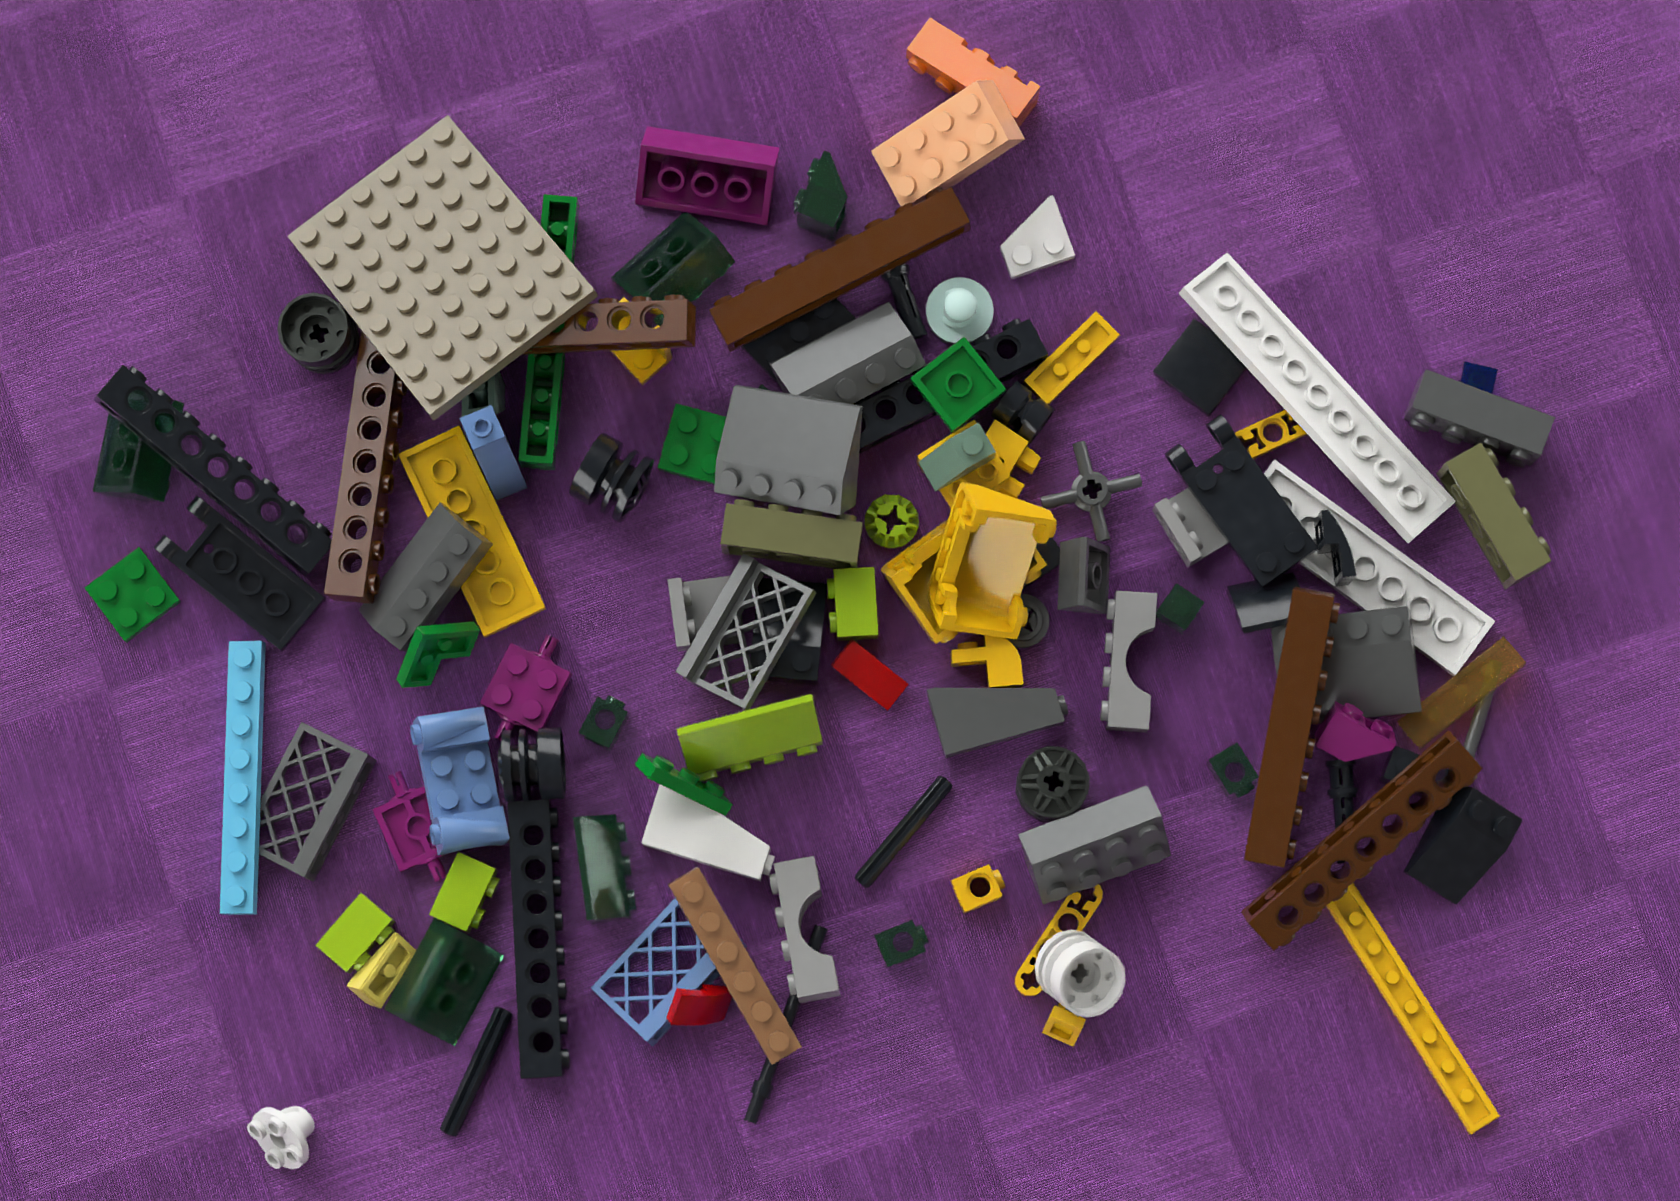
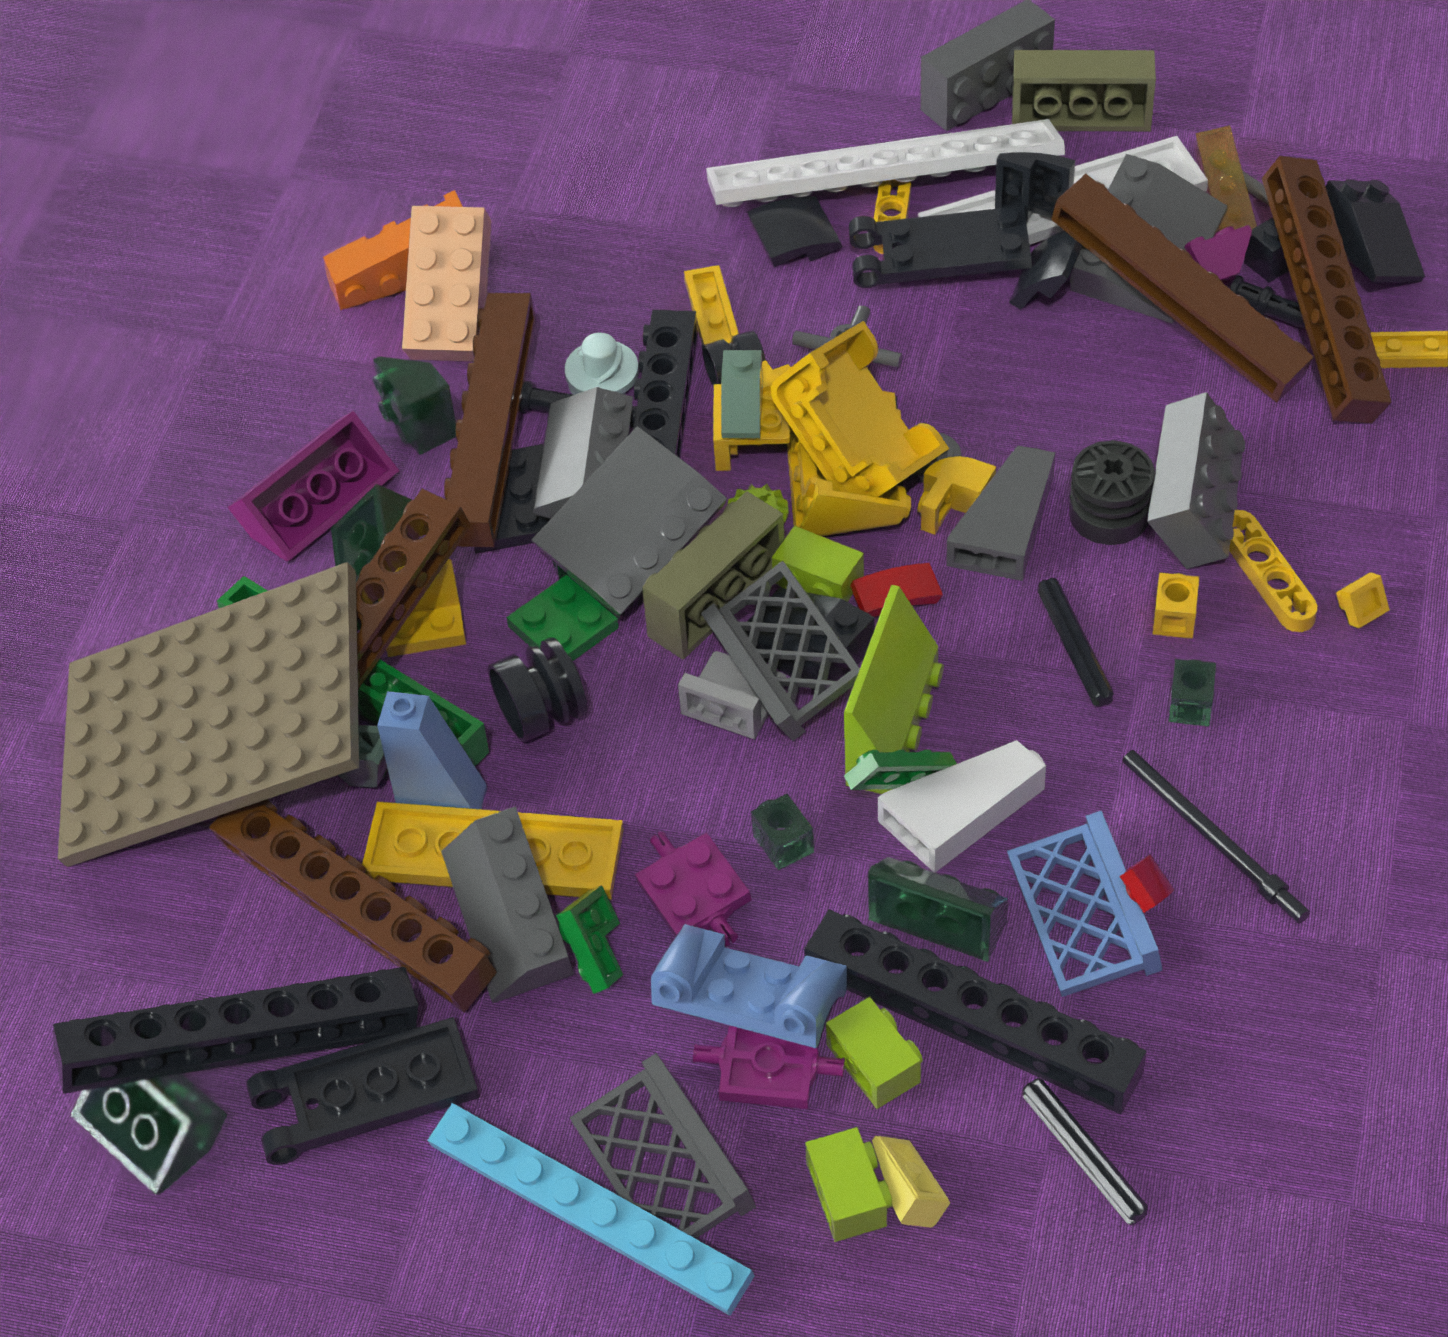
camera: 55 degrees left, 30 degrees down
green plate [84,547,181,643] -> none
pearl dark grey wheel [277,292,359,374] -> none
clear green slope [385,918,504,1046] -> none
black wheel [498,727,566,802] -> none
medium nougat plate [668,867,802,1065] -> none
light grey arch [769,856,841,1003] -> none
green plate [910,337,1006,433] -> none
white wing [1000,195,1075,280] -> none
white wheel [1035,929,1125,1018] -> none
dark grey slope [1057,537,1110,614] -> none
light grey arch [1100,590,1157,733] -> none
light grey bracket [1152,488,1228,568] -> none
clear green brick [1156,583,1205,635] -> none
clear green brick [1206,742,1259,799] -> none

